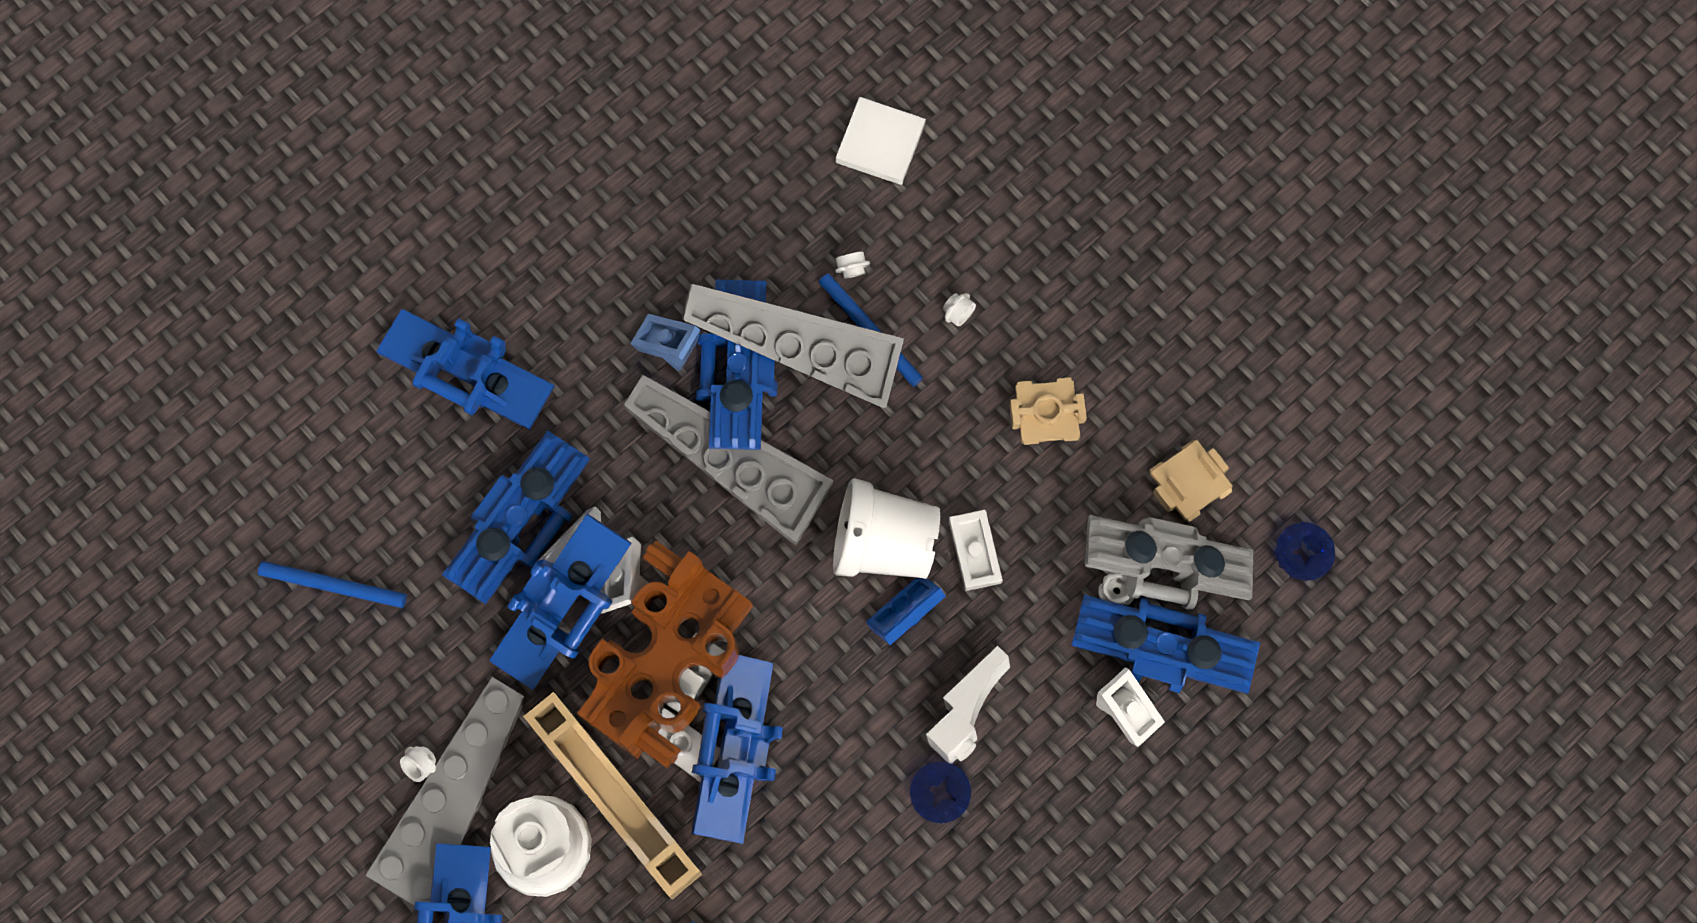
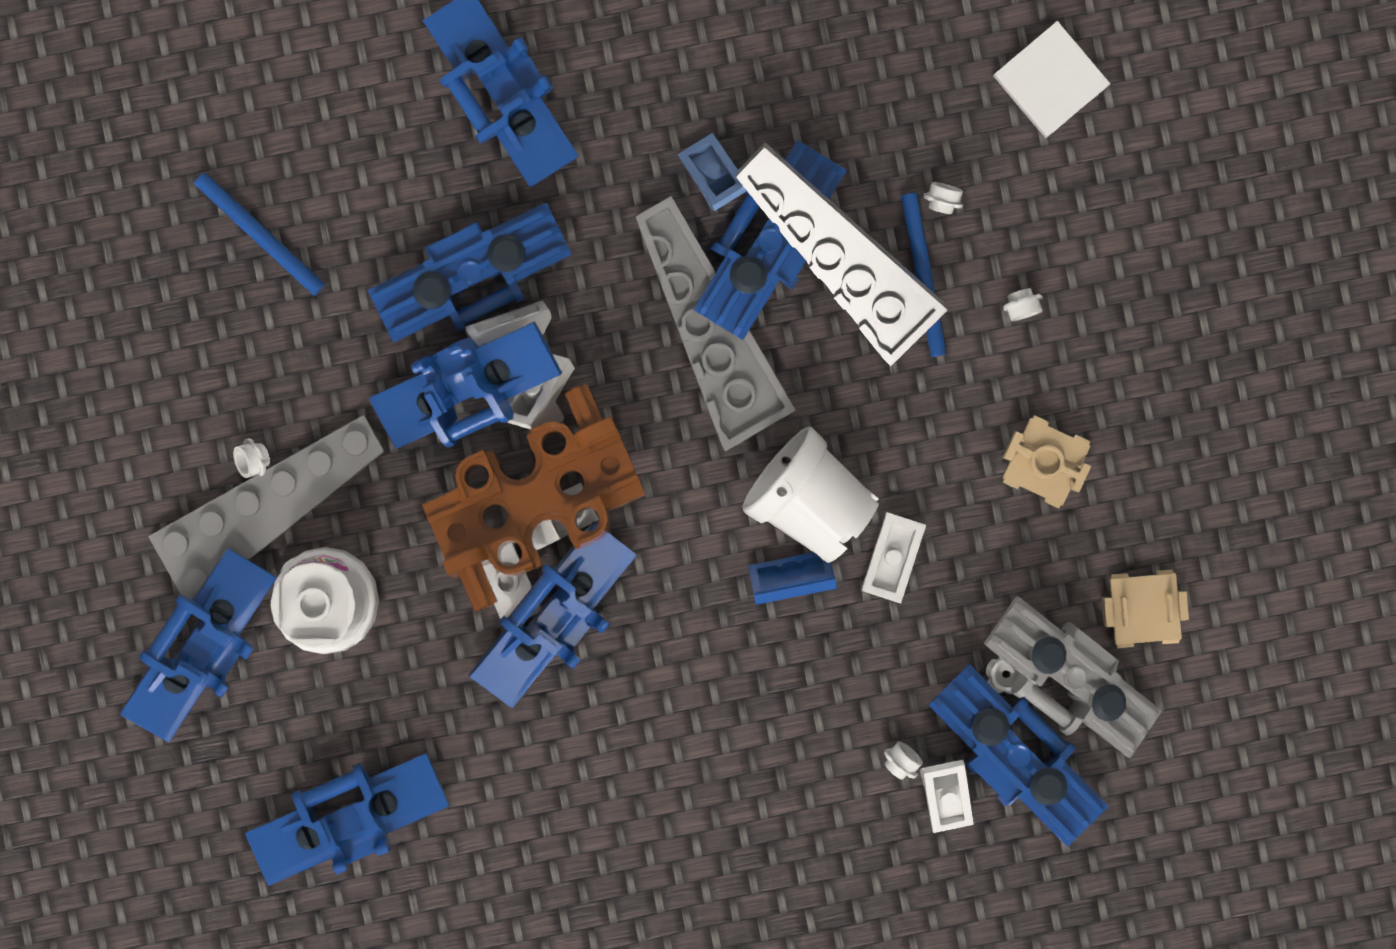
camera: 30 degrees right, 15 degrees up
tan arch [523,692,702,900] -> none
clear blue gear [910,762,971,824] -> none
white slope [926,646,1010,765] -> none
clear blue gear [1275,522,1335,582] -> none
none -> white plate [884,742,923,780]

